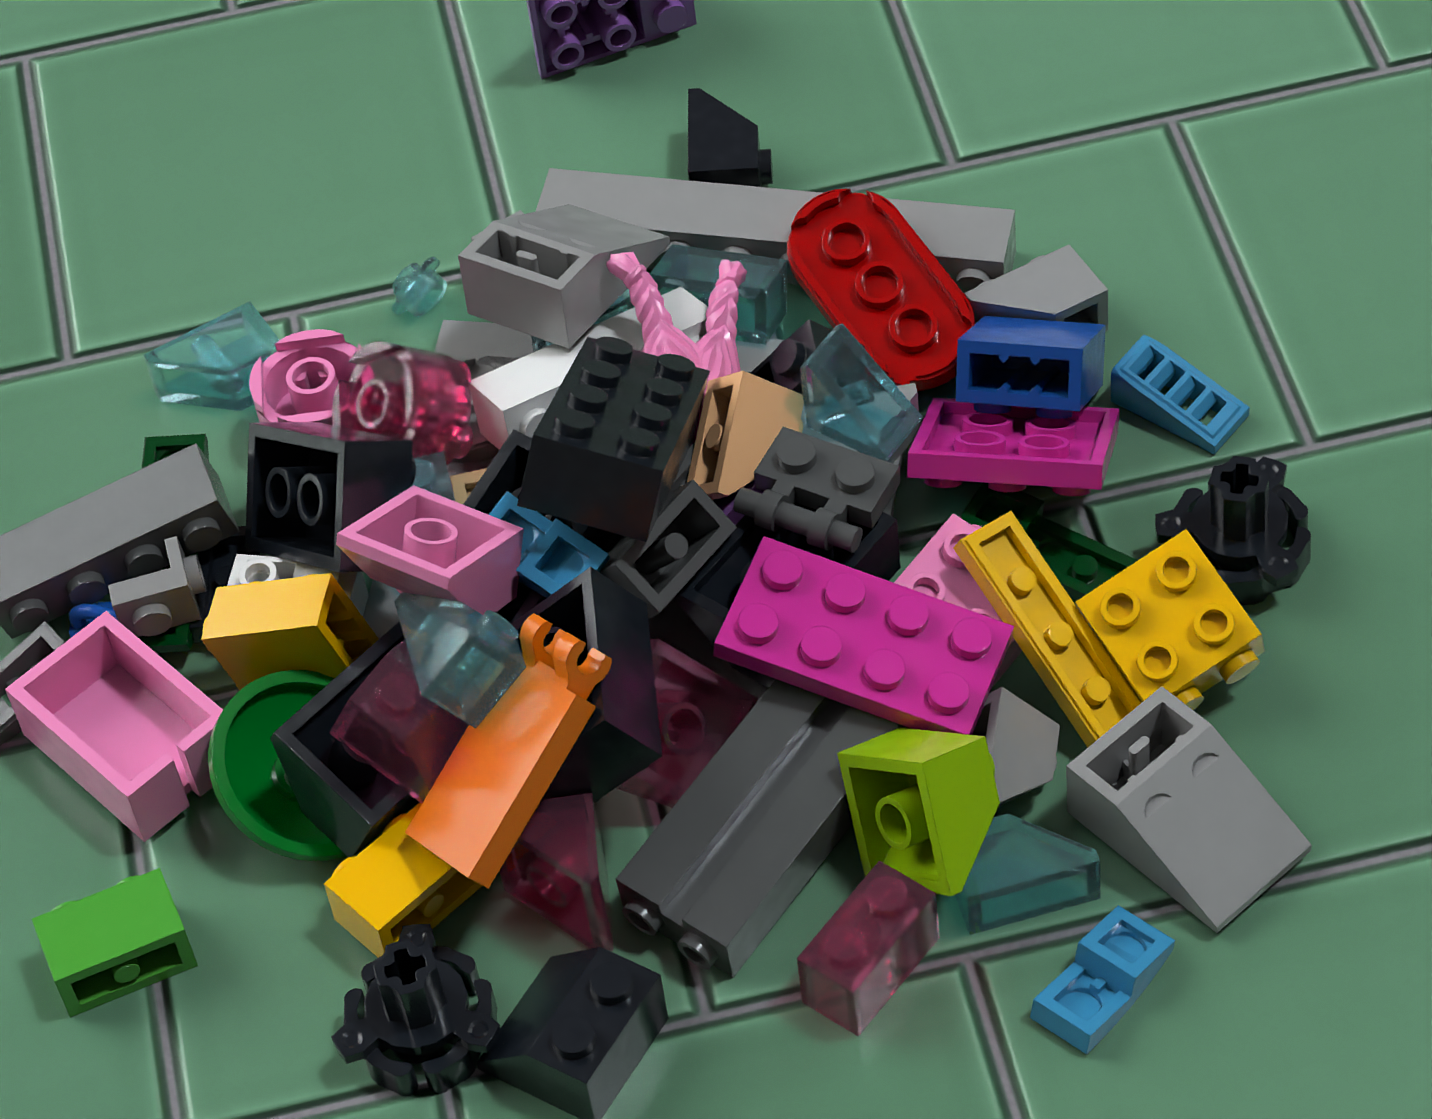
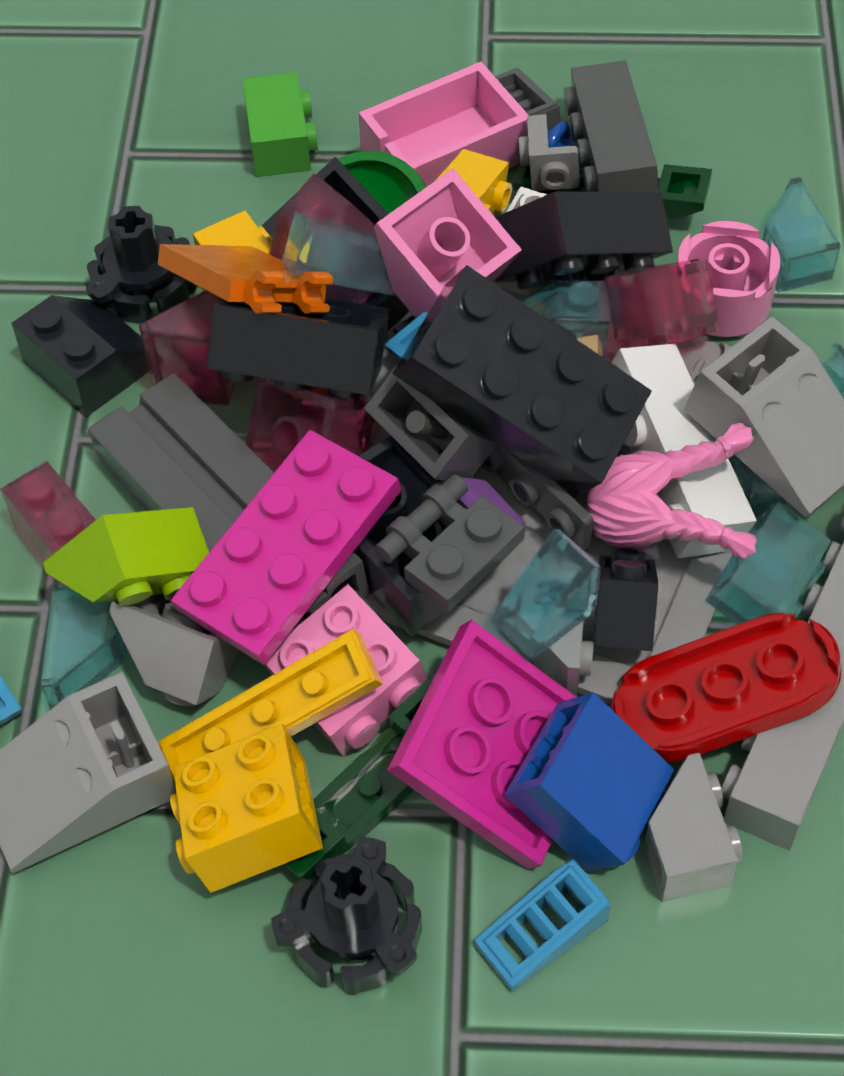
camera: 100 degrees right, 5 degrees up
light nougat slope [687,371,805,500] -> none

